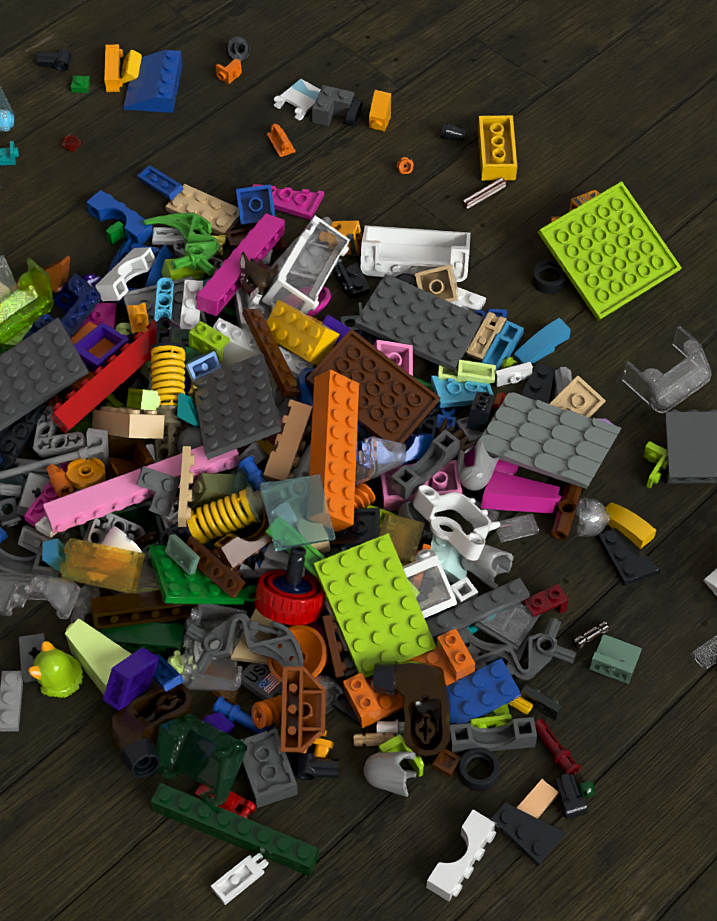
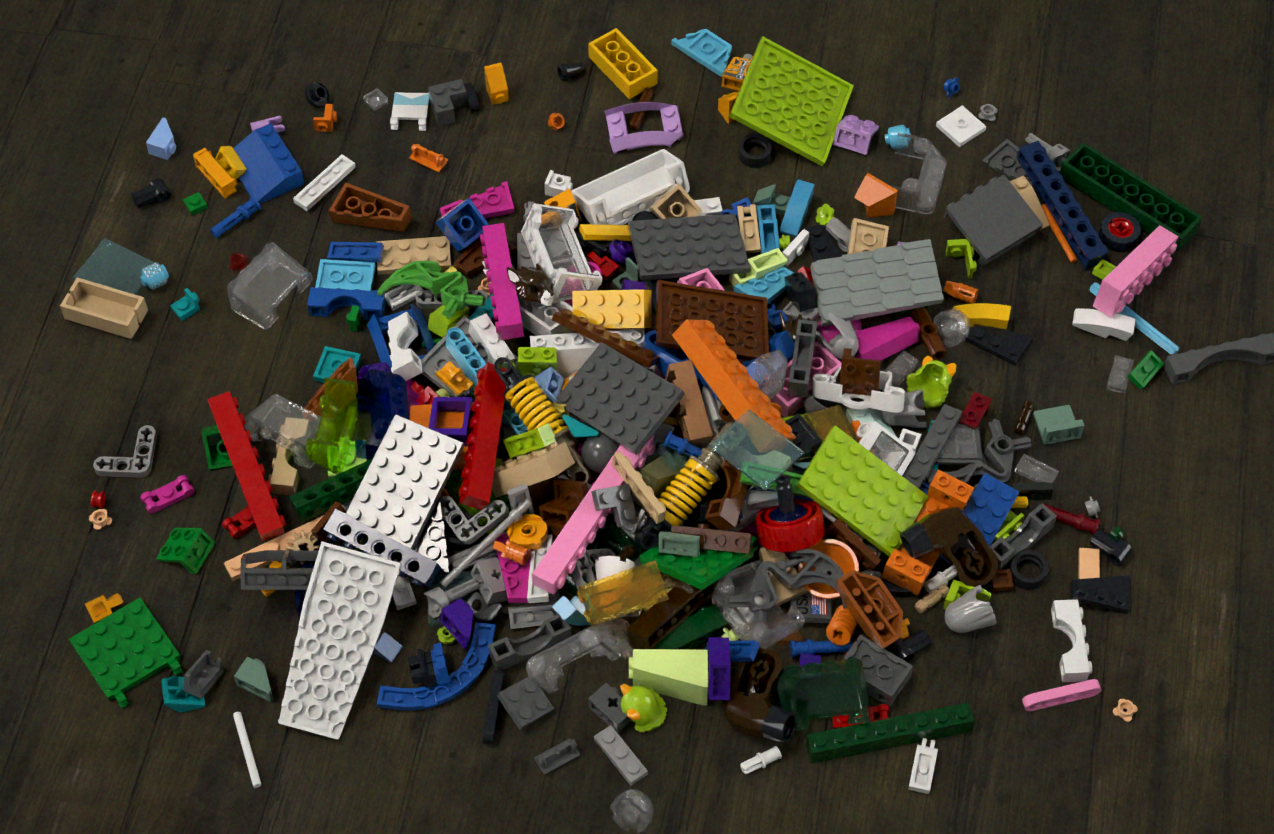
camera: 35 degrees left, 0 degrees up
none -> light blue slope [146,118,176,160]
none -> blue pin [210,196,262,238]
none -> clear windscreen [227,242,313,330]
none -> lavender hinge [250,116,285,133]
none -> white plate [293,155,356,211]
none -> teal plate [313,346,362,383]
none -> medium azure plate [315,259,376,291]
none -> dark orange wedge [329,182,413,232]
none -> clear plate [363,88,388,111]
none -> red plate [410,381,441,405]
none -> white brick [544,170,573,197]
none -> yellow tile [579,224,631,241]
none -> red plate [587,252,619,281]
none -> lavender wedge [604,102,684,154]
none -> dark purple plate [609,239,634,264]
none -> medium azure wing [671,29,732,77]
none -> white axle [740,746,782,774]
none -> sand green slope [752,184,790,215]
none -> lime plant [816,204,834,227]
none -> lavender bracket [833,115,879,155]
none -> reddish brown bracket [840,348,881,396]
none -> orange slope [854,173,898,218]
none -> medium azure head [885,125,912,150]
none -> lime hair [906,356,956,409]
none -> orange hinge [943,281,979,304]
none -> clear plate [1014,454,1059,483]
none -> bright pink beam [1022,679,1102,711]
none -> light grey plate [1085,496,1100,518]

